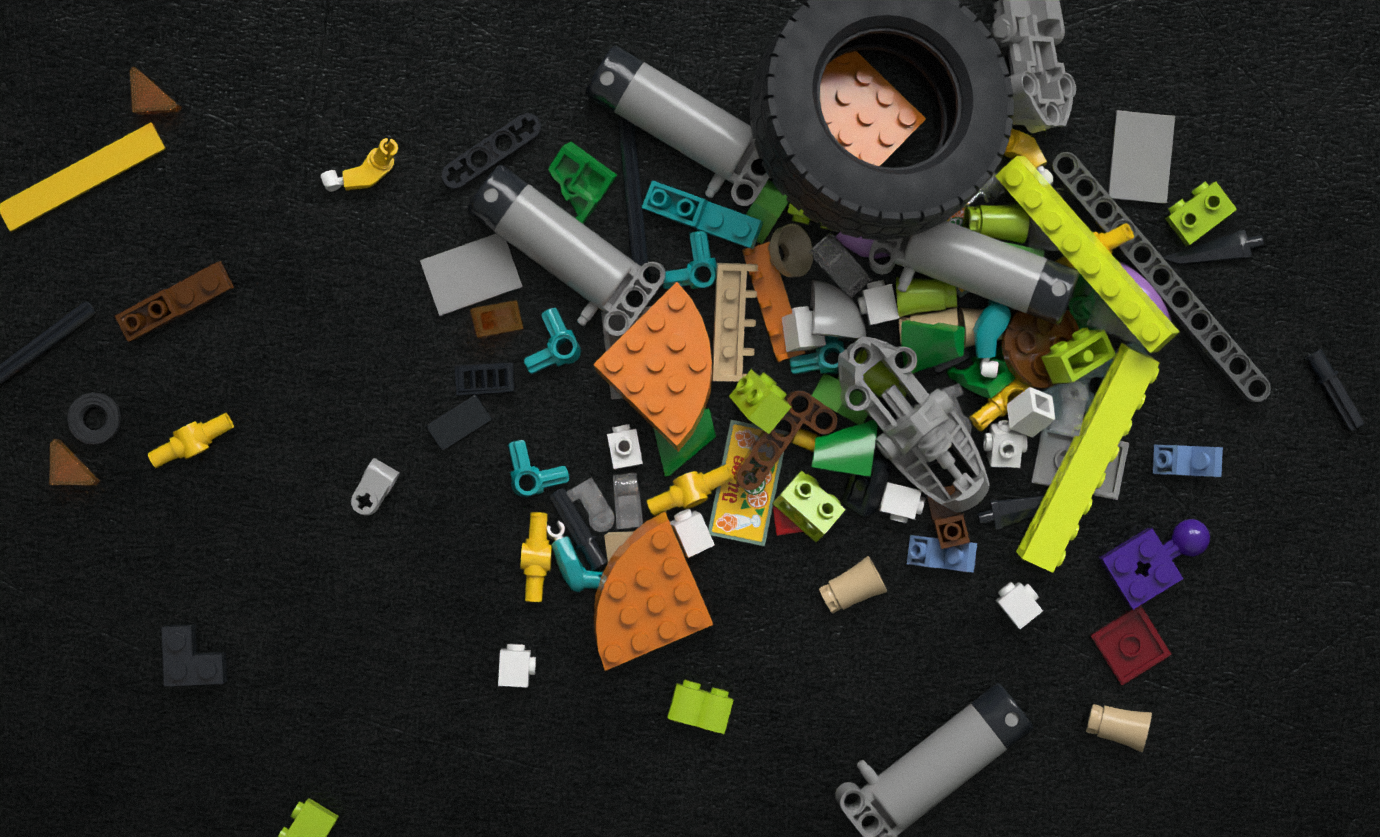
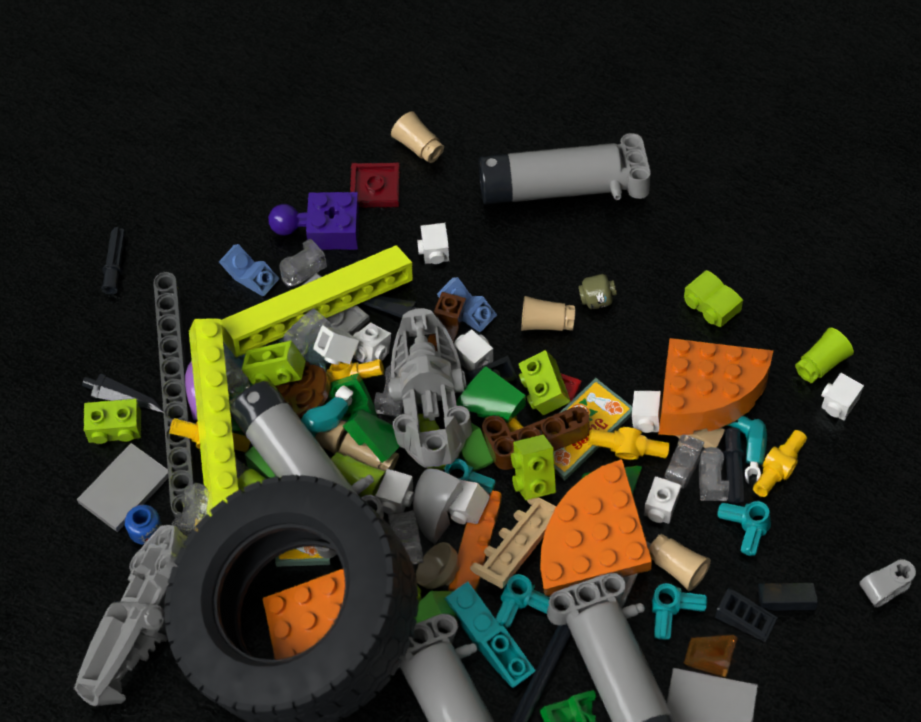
camera: 145 degrees left, 30 degrees down
none -> blue head [125,505,162,545]
none -> clear leg [172,483,209,536]
none -> clear leg [280,238,327,286]
none -> olive head [579,274,617,309]
none -> tan plant [648,534,711,591]
none -> lime plant [795,328,854,383]

